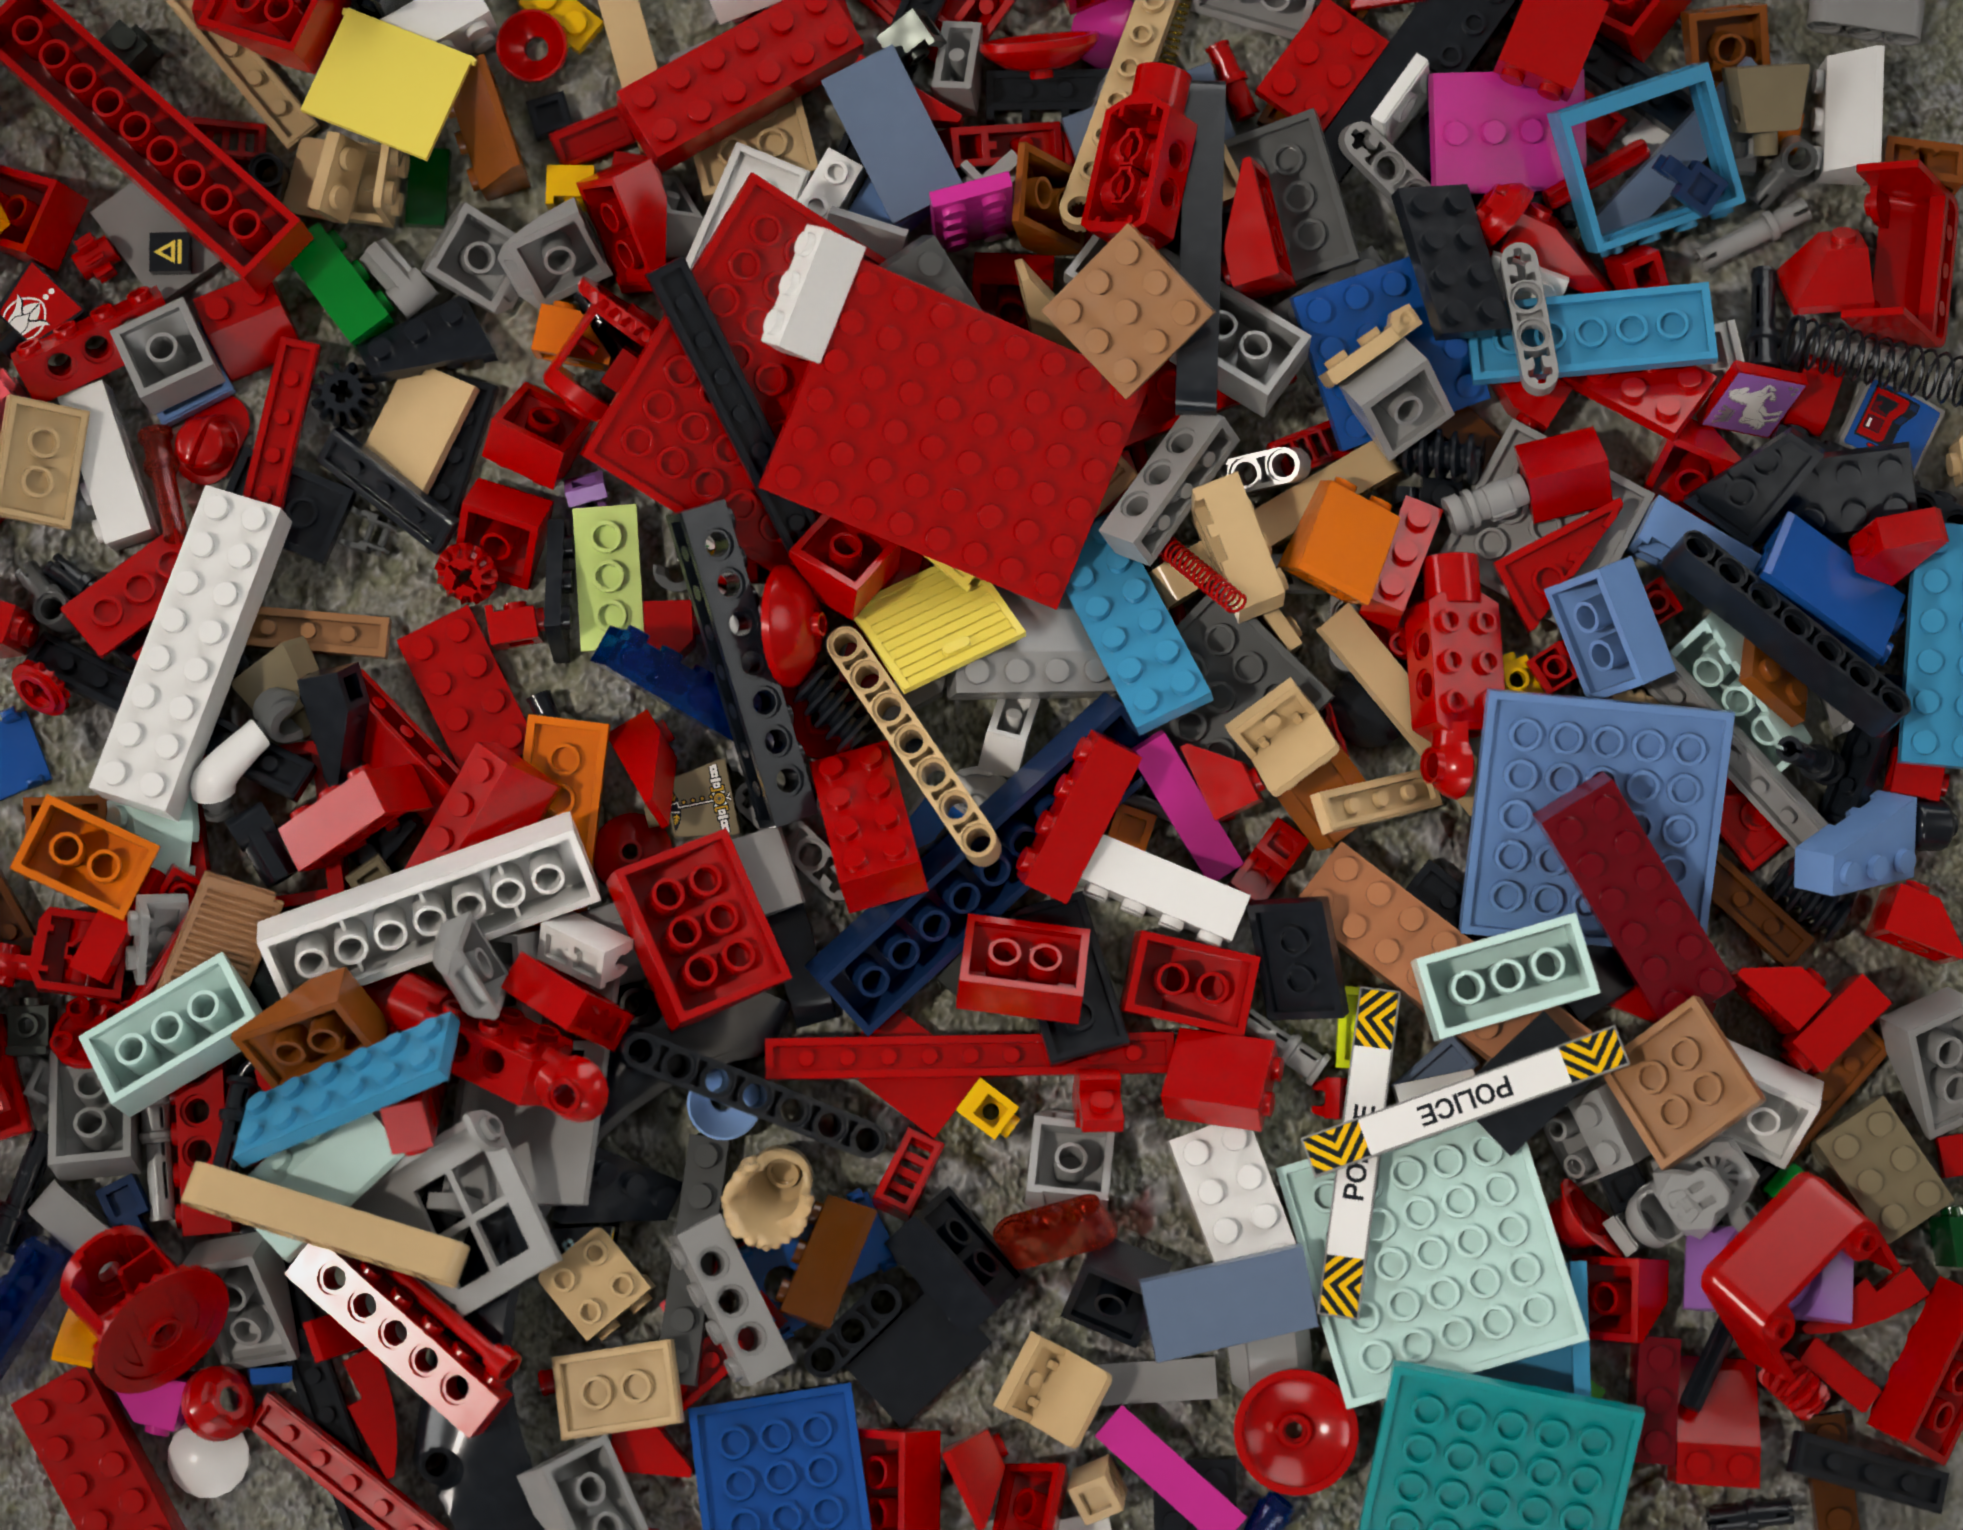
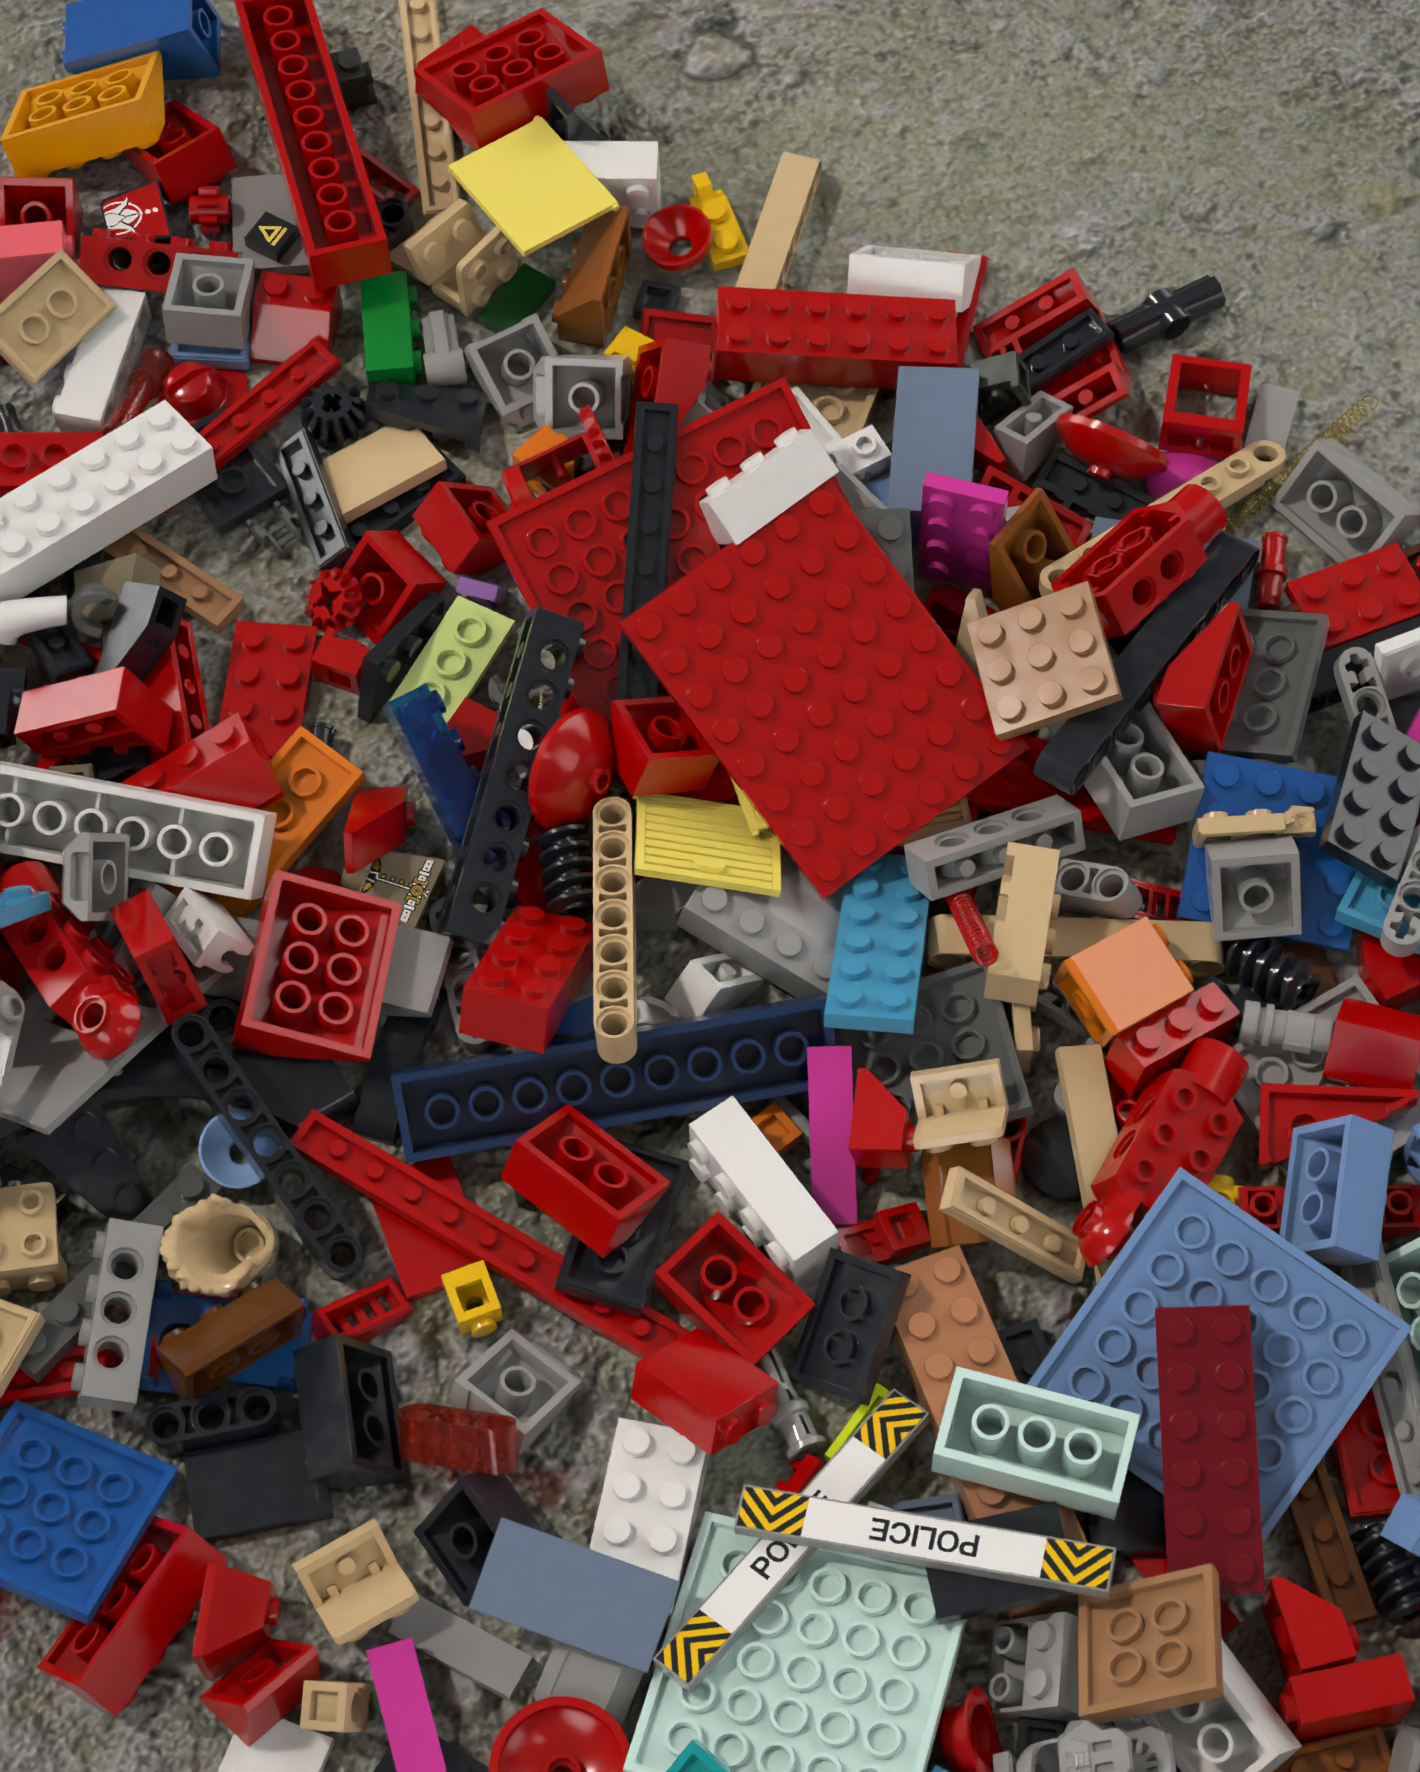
camera: 30 degrees right, 20 degrees down
red brick [1016,729,1142,904] -> none
red brick [1072,1068,1124,1132] -> none

